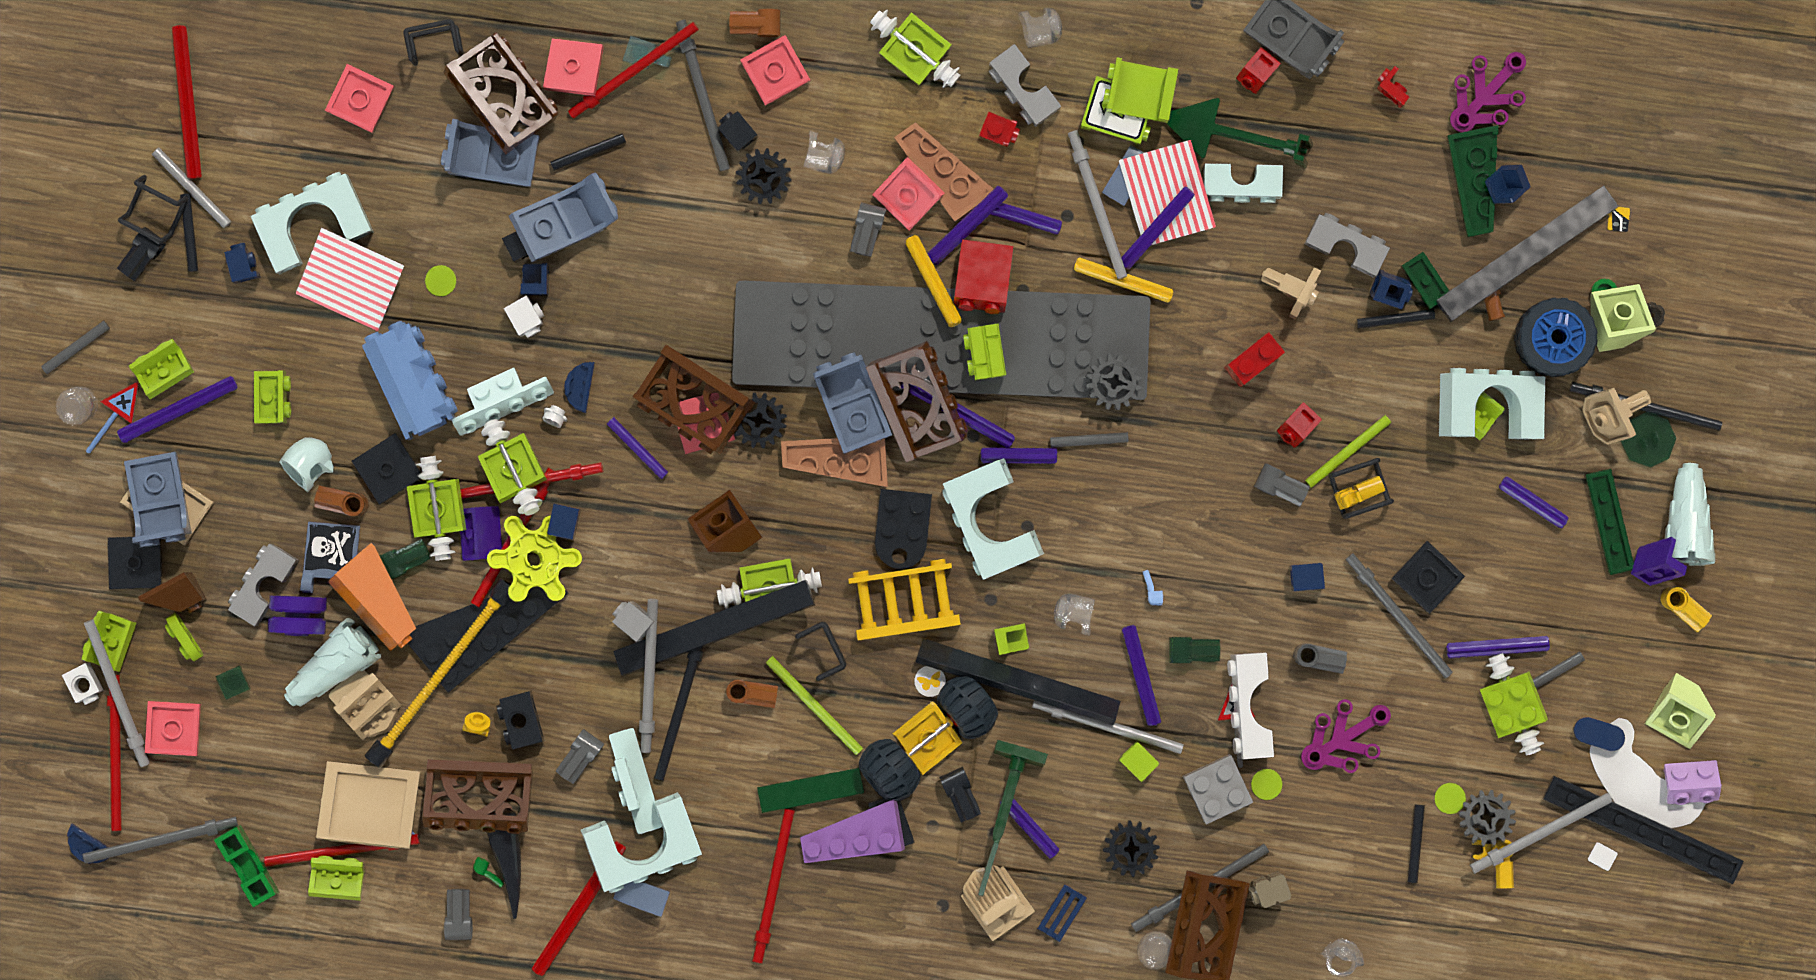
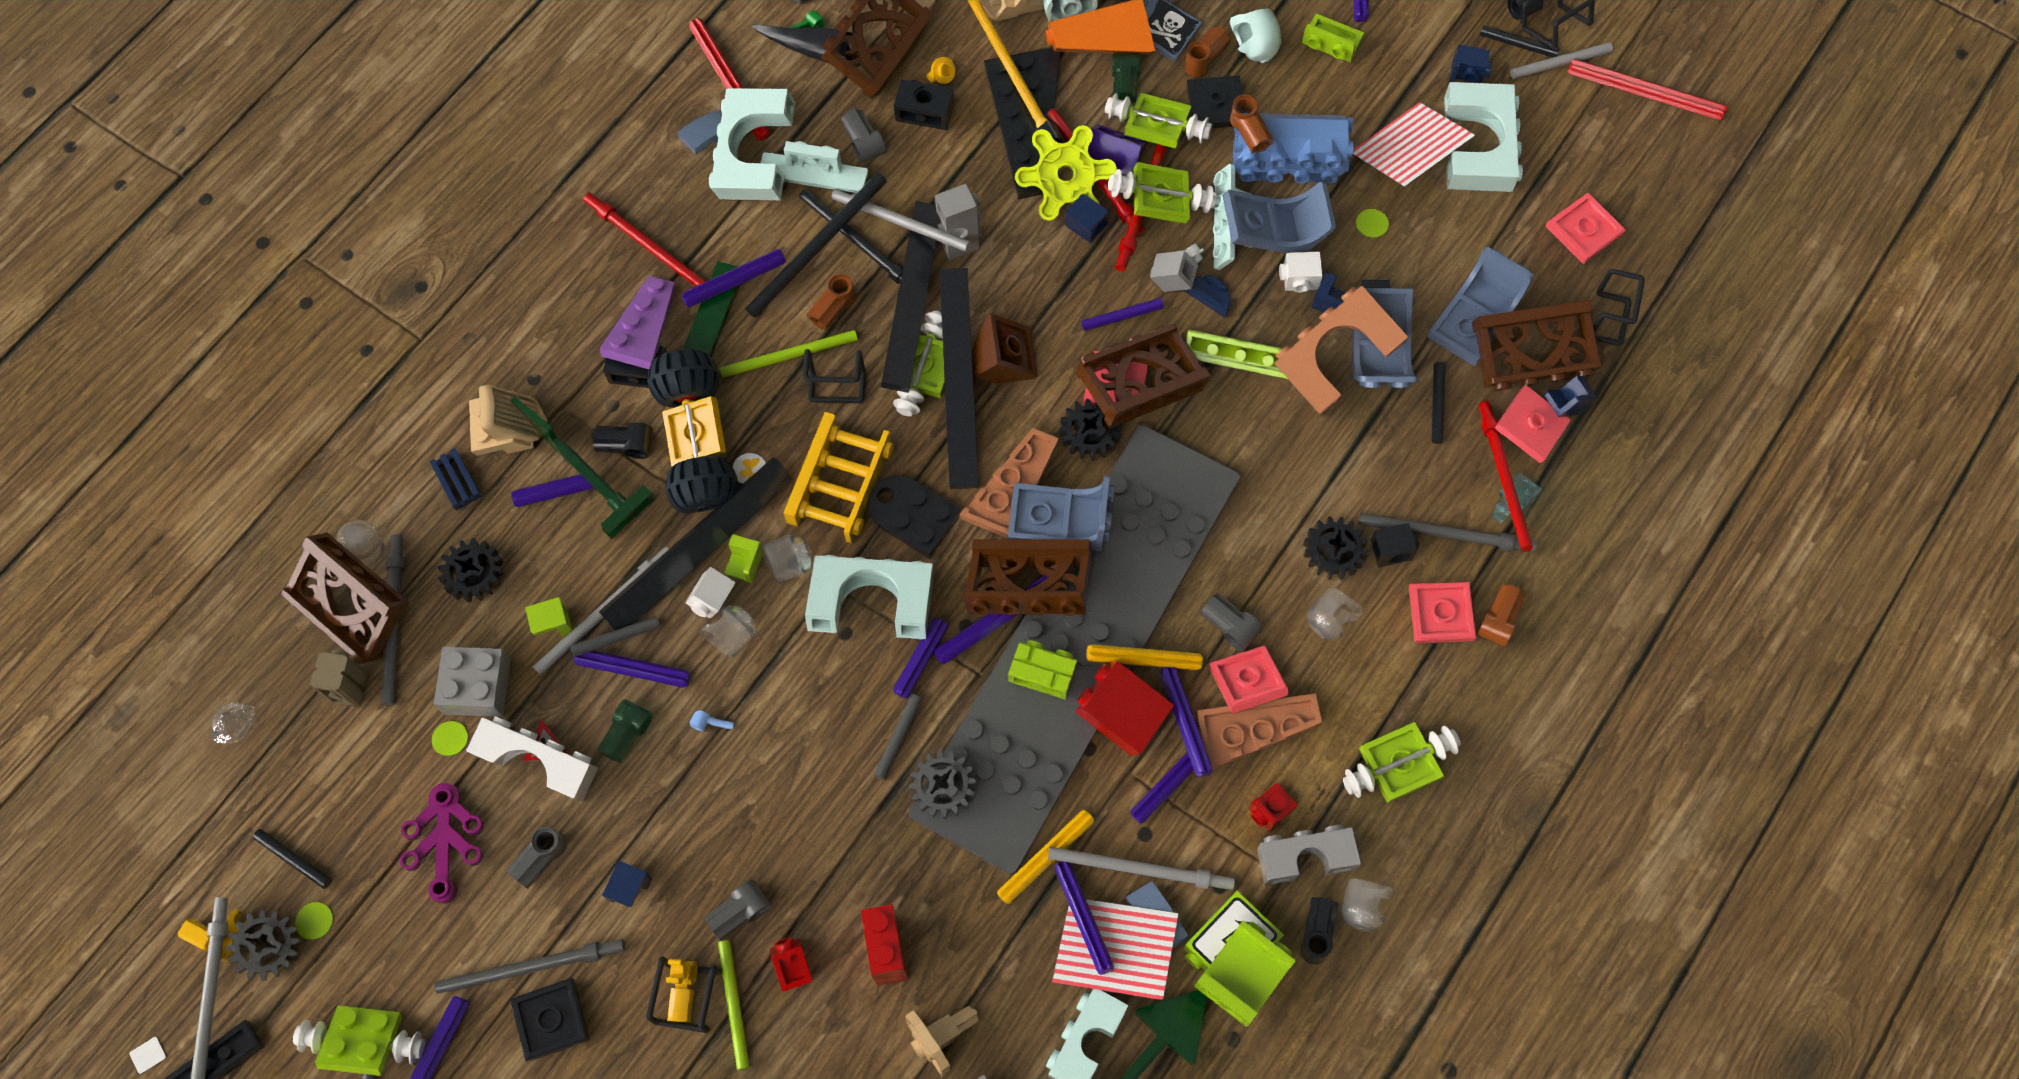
camera: 115 degrees right, 20 degrees down
none -> dark grey bar [570,616,660,657]
none -> dark purple axle [682,249,786,307]
none -> white brick [685,567,735,618]
none -> black piece [745,172,887,318]
none -> clear helmet [762,534,813,584]
none -> black tile [939,268,978,489]
none -> light grey brick [1150,250,1198,292]
none -> lime slope [1185,329,1288,379]
none -> sand blue bracket [1222,182,1336,253]
none -> dark orange piece [1230,94,1274,154]
none -> nougat arch [1274,286,1408,415]
none -> black piece [1300,897,1339,965]
none -> dark blue panel [1544,375,1598,417]

